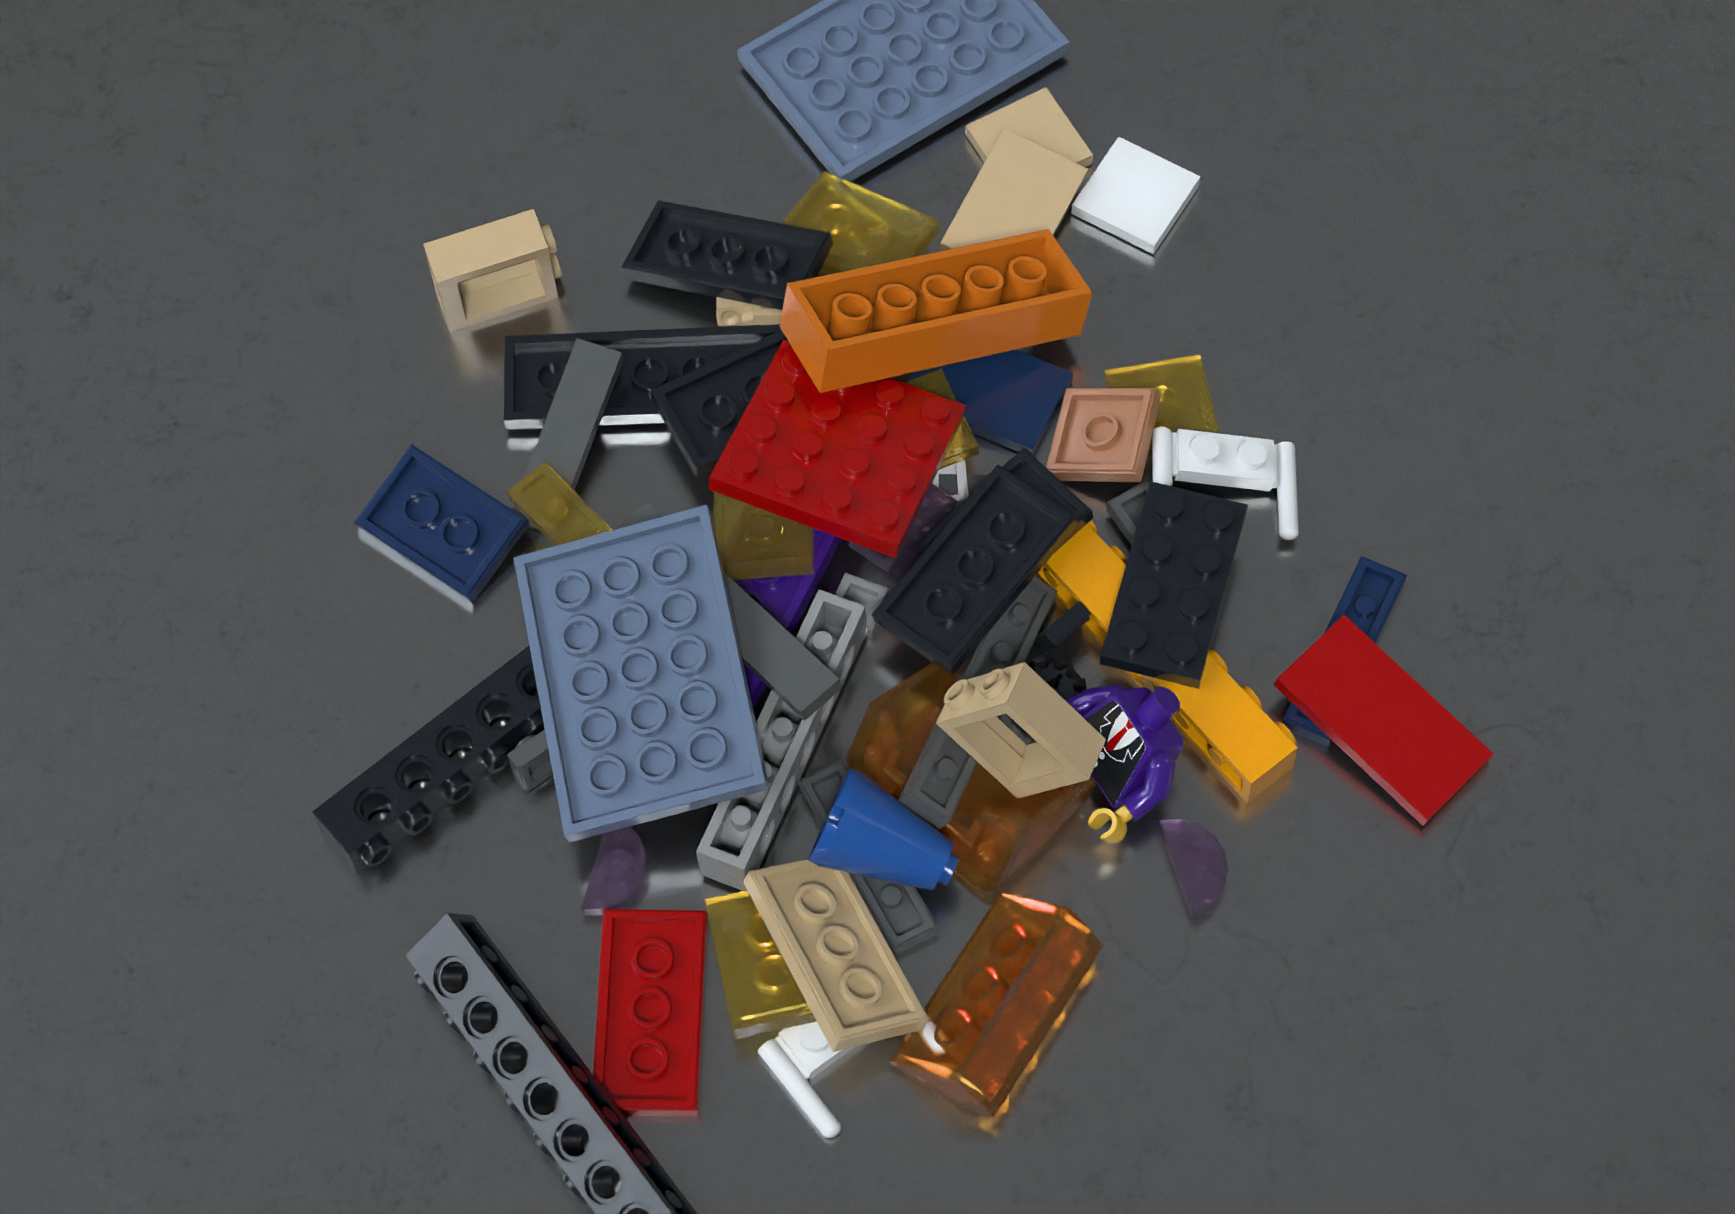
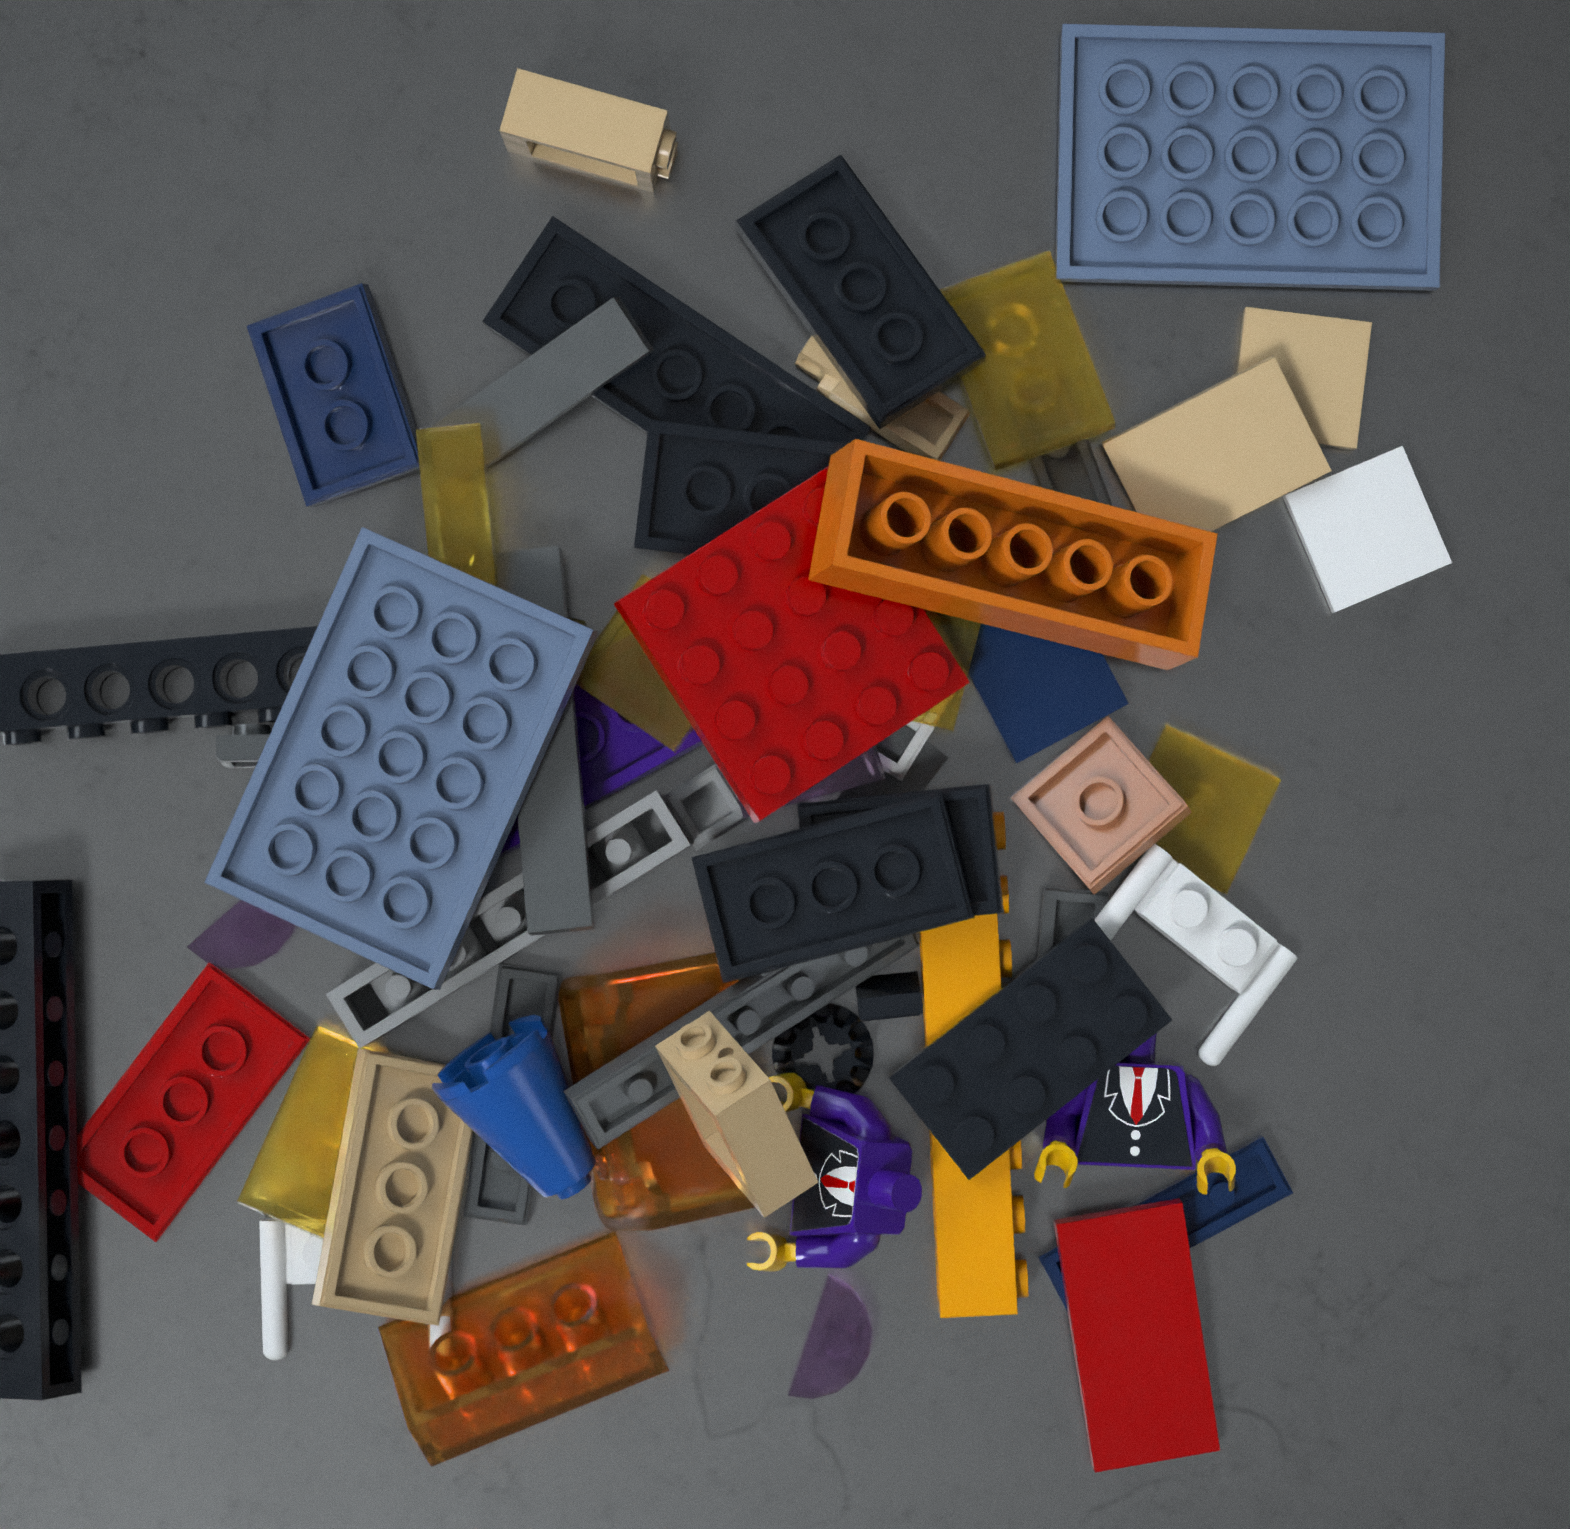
camera: 30 degrees right, 25 degrees up
none -> torso [1034,1033,1236,1195]

